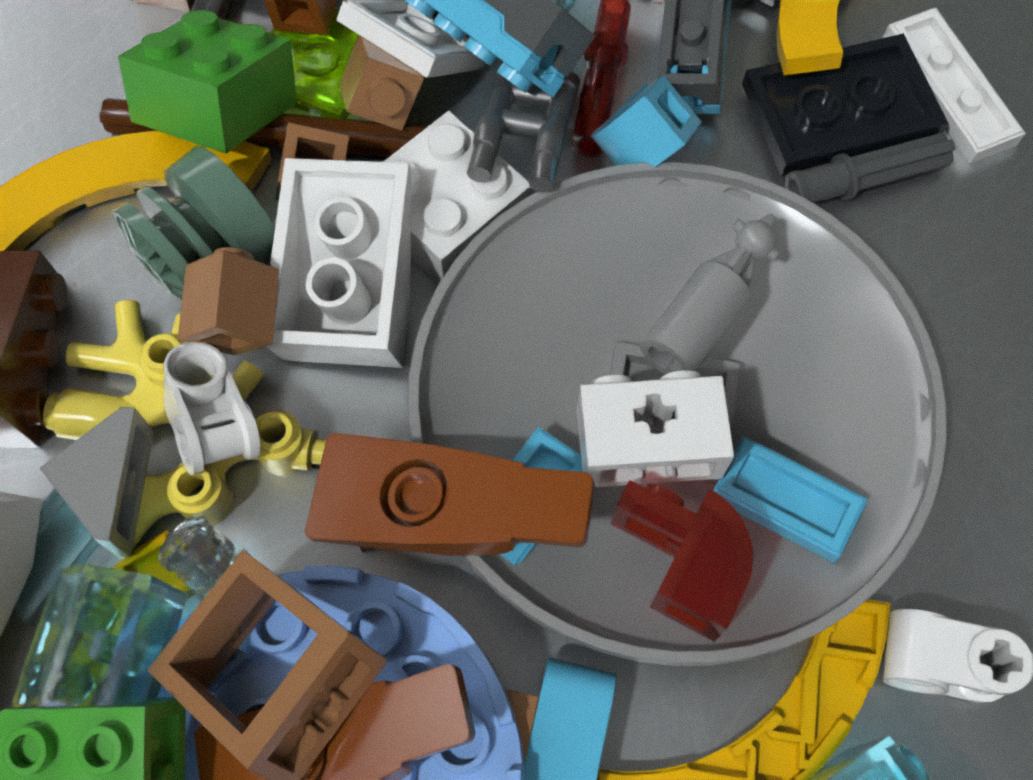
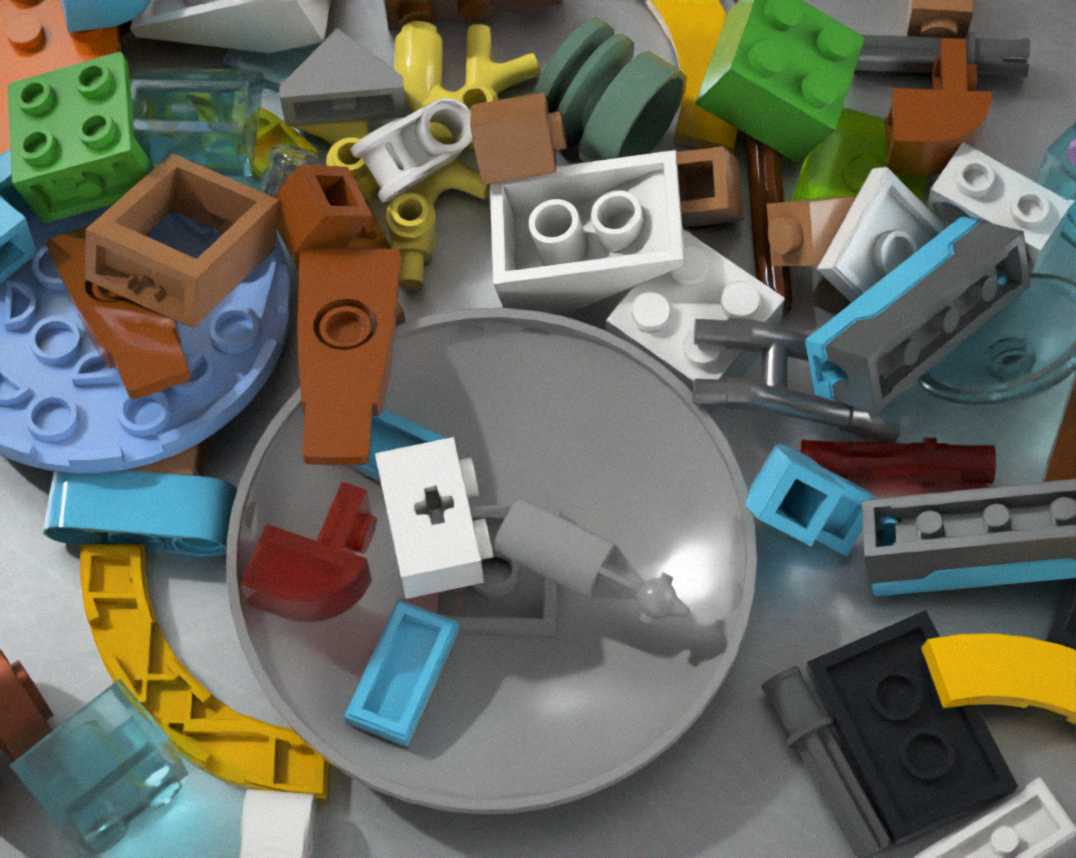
camera: 85 degrees right, 0 degrees up
none -> dark orange brick [274,165,391,271]

